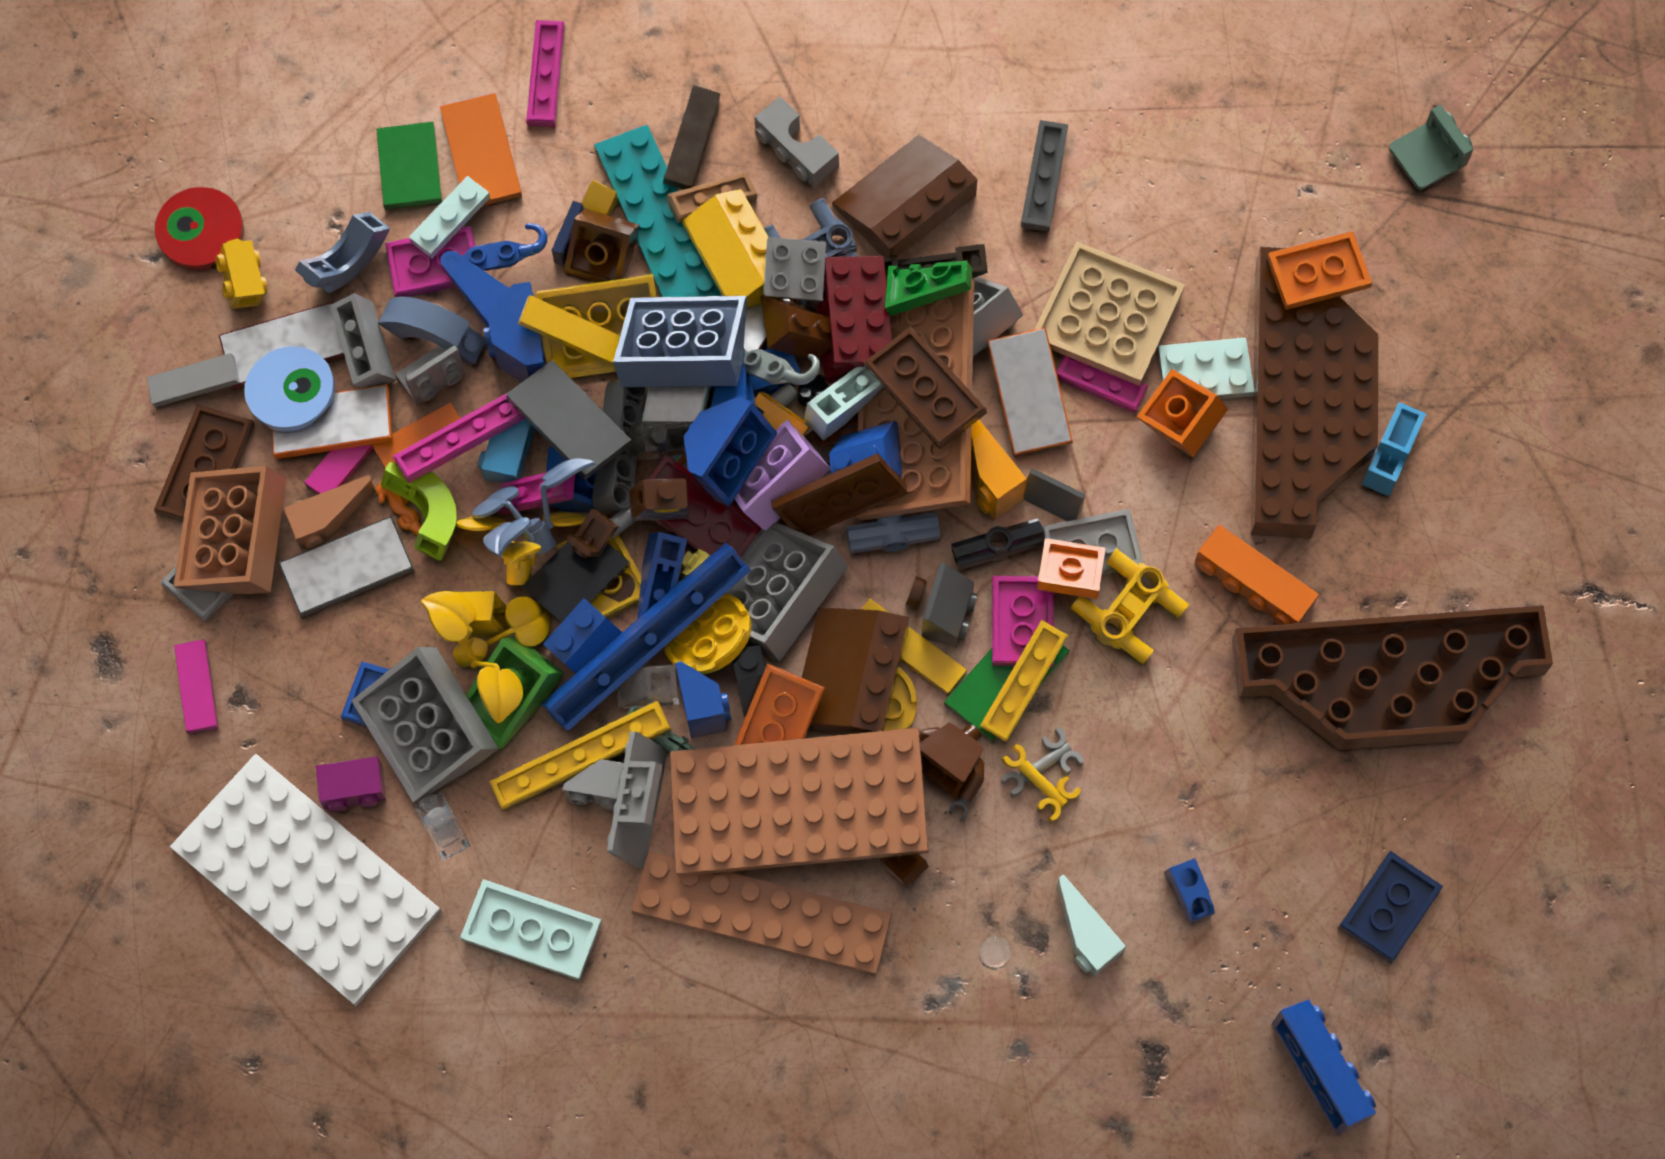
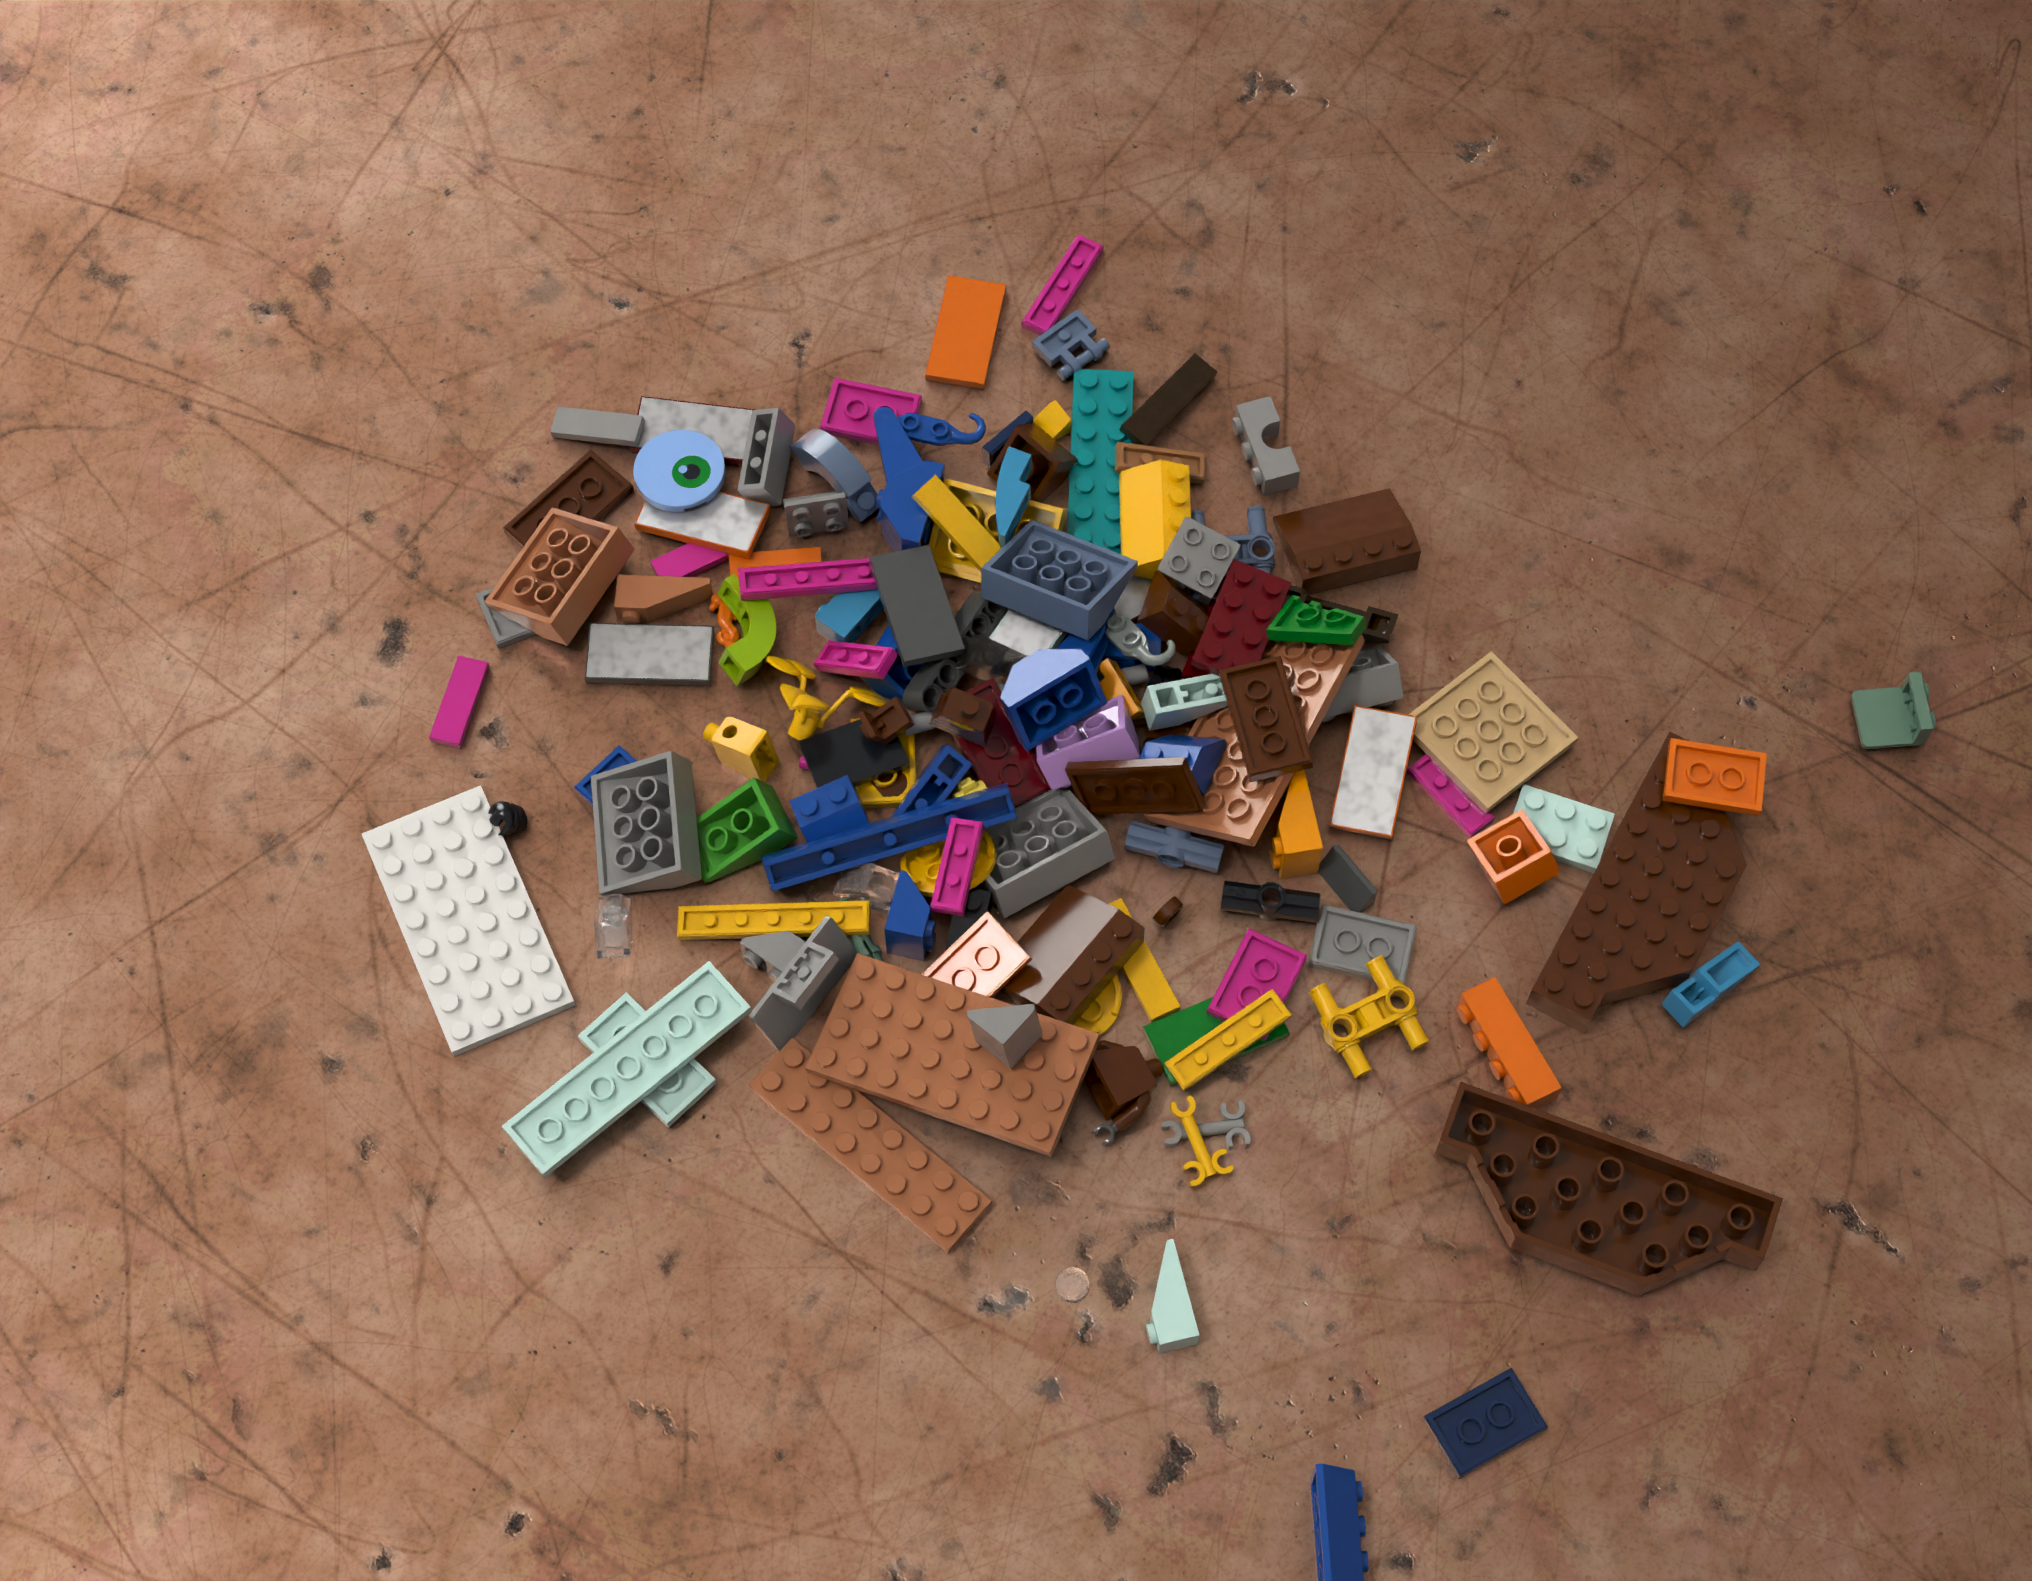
camera: 25 degrees right, 5 degrees down
red tile [155,187,244,270] -> none
yellow brick [216,239,267,309] -> none
sand blue arch [295,212,391,293] -> none
magenta brick [316,756,386,812] -> none
green tile [376,121,442,210] -> none
light aqua plate [409,176,490,258] -> none
yellow plant [421,591,550,724] -> none
sand blue plant [472,458,596,557] -> none
reddish brown bracket [879,854,929,887] -> none
dark grey slope [922,562,978,648] -> none
dark grey plate [1021,120,1068,232] -> none
plate [1037,538,1105,599] -> none
blue leg [1164,858,1215,923] -> none
none -> black arm [488,801,528,836]
none -> light aqua plate [502,961,752,1178]
none -> dark pink tile [930,817,984,916]
none -> light grey slope [967,1004,1042,1069]
none -> dark azure slope [995,446,1032,548]
none -> sand blue plate [1032,309,1110,380]

